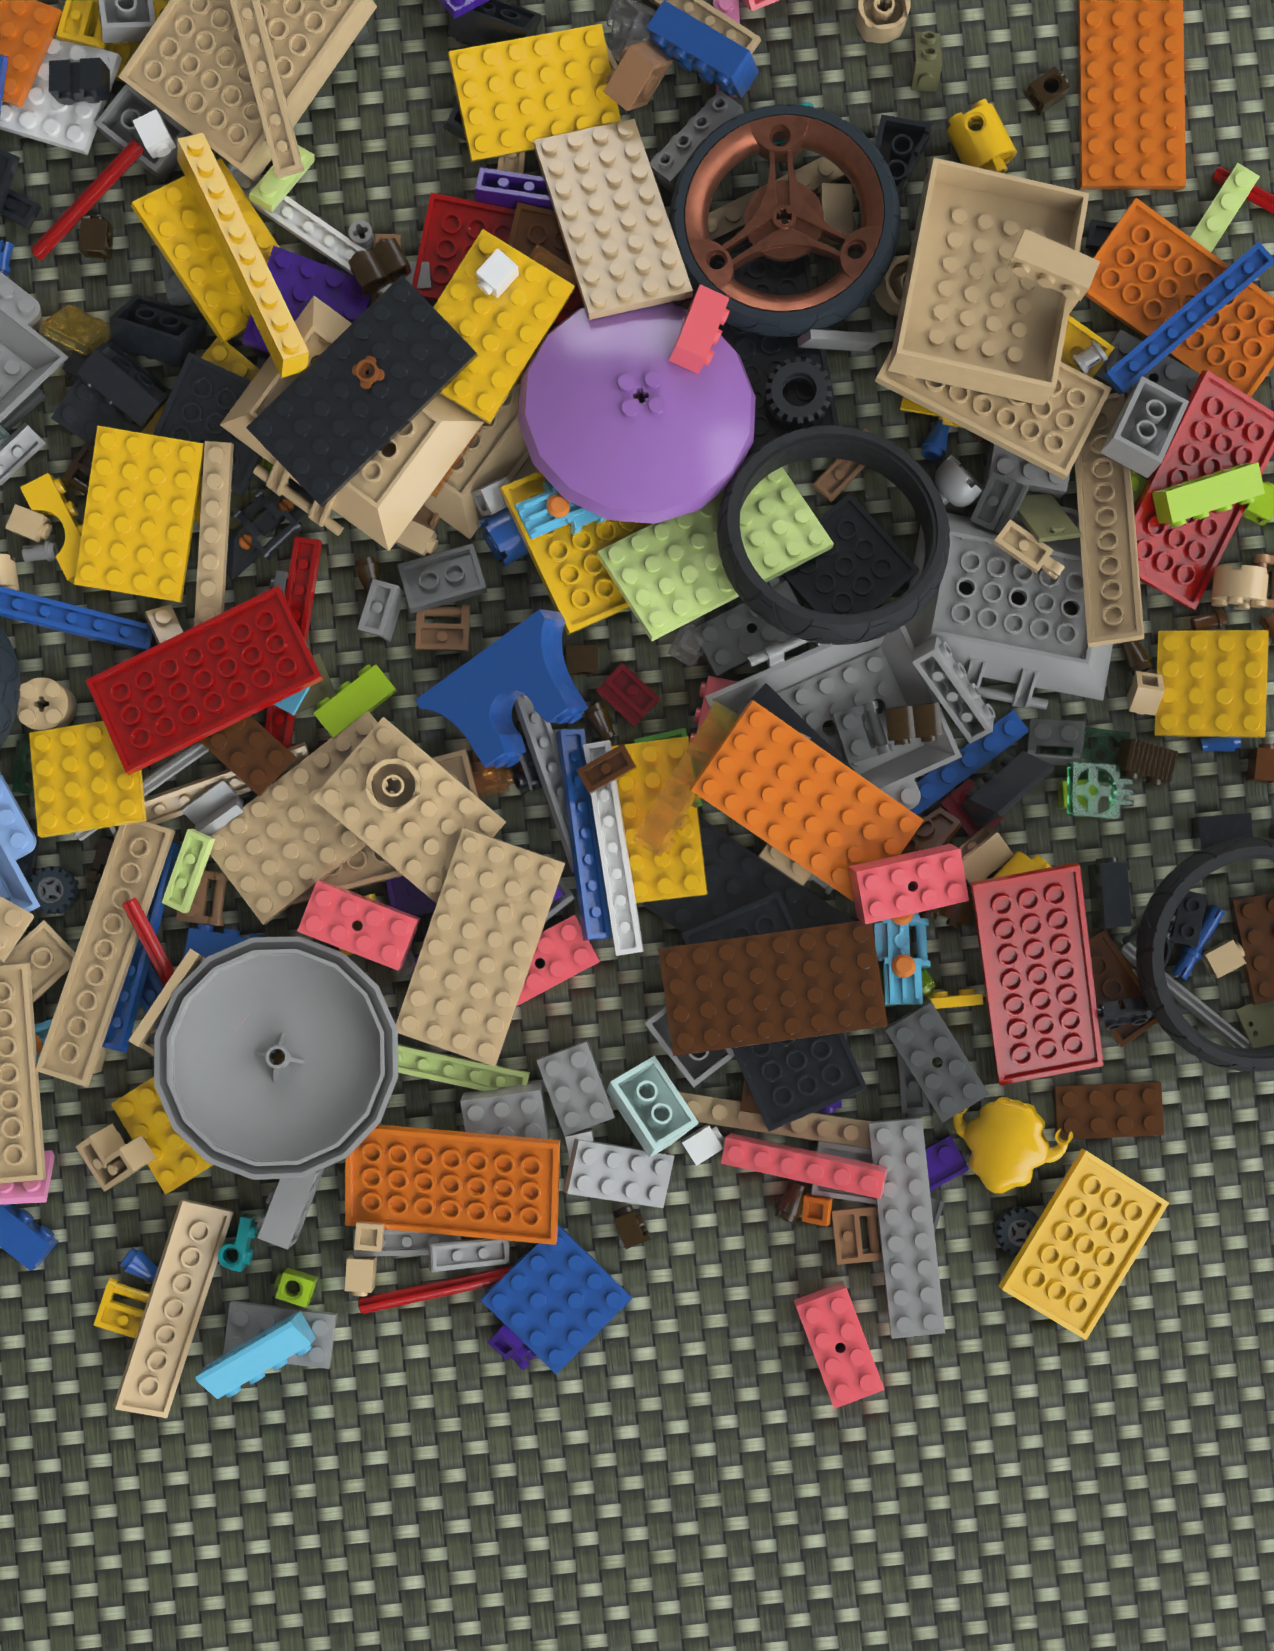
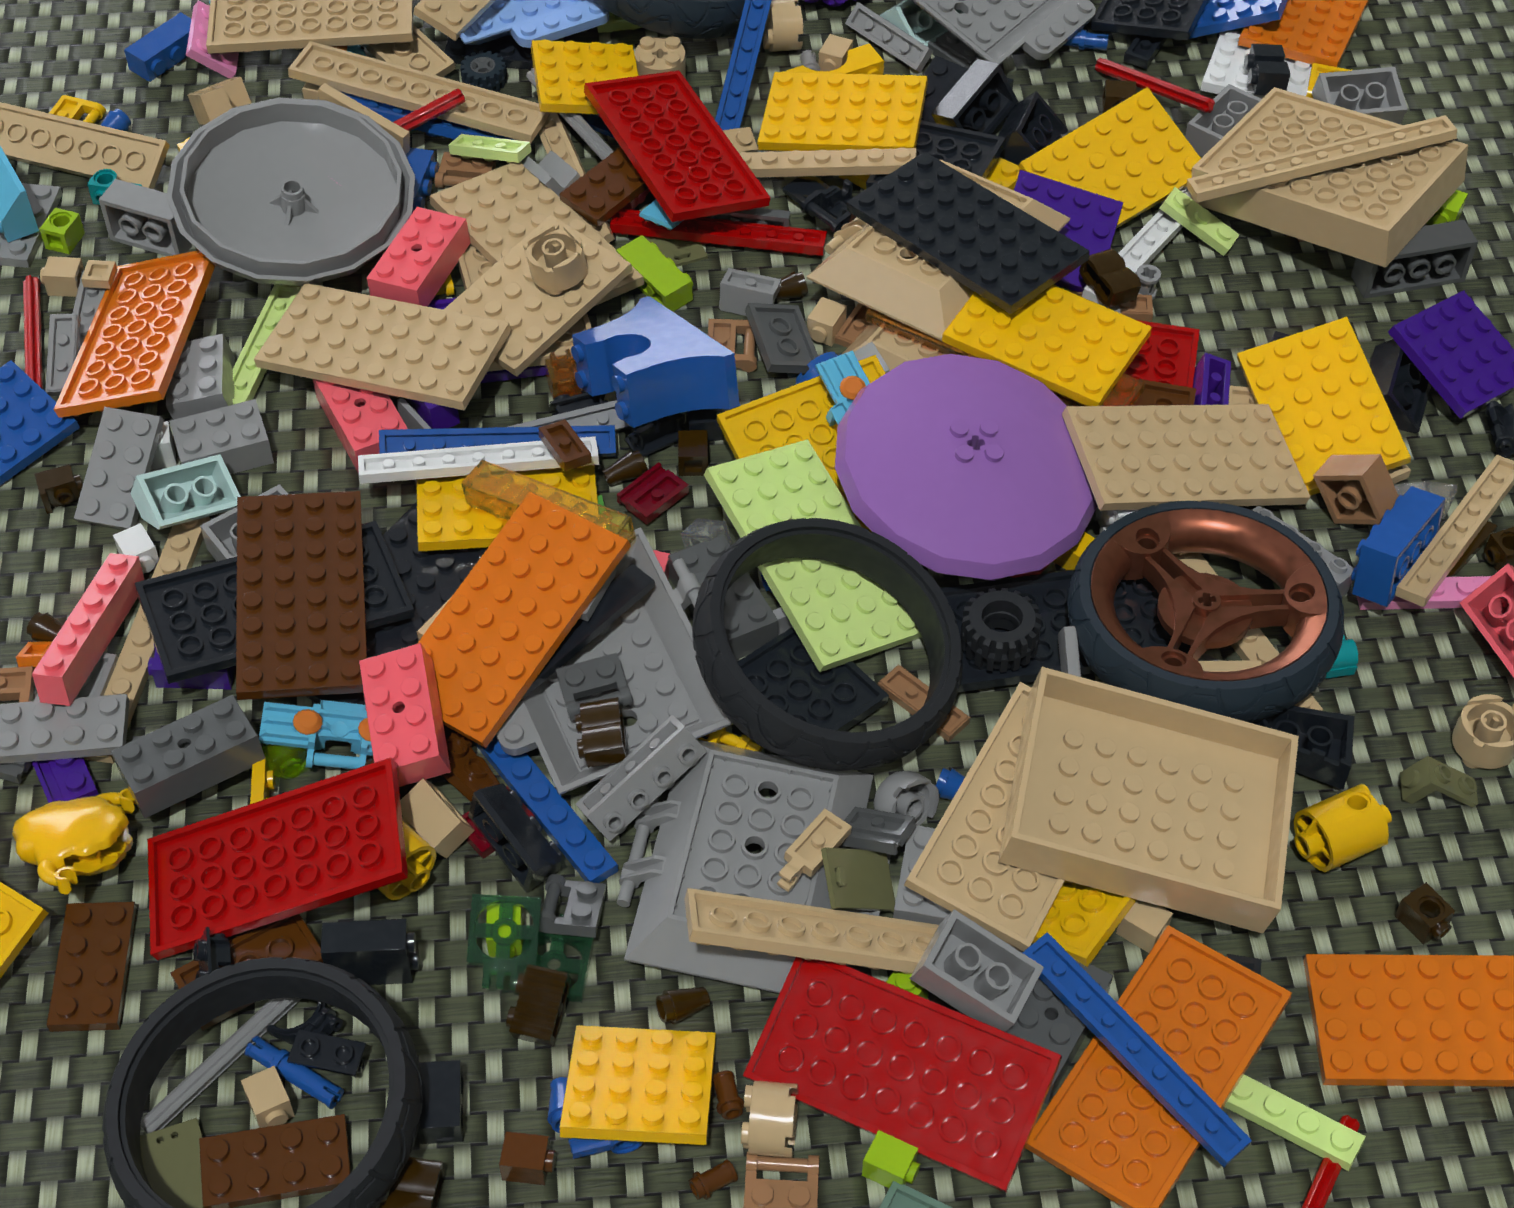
camera: 90 degrees right, 35 degrees down
clear yellow plate [39,304,111,356] -> none
white brick [133,109,176,159] -> none
yellow brick [177,133,309,378] -> none
dark orange plate [352,356,385,389] -> none
white brick [476,248,519,299] -> none
coral brick [669,284,730,374] -> none
tan brick [1006,229,1100,301] -> none
light grey bush [1072,340,1108,374] -> none
tan brick [1127,671,1164,716] -> none
lime brick [1152,462,1265,527] -> none

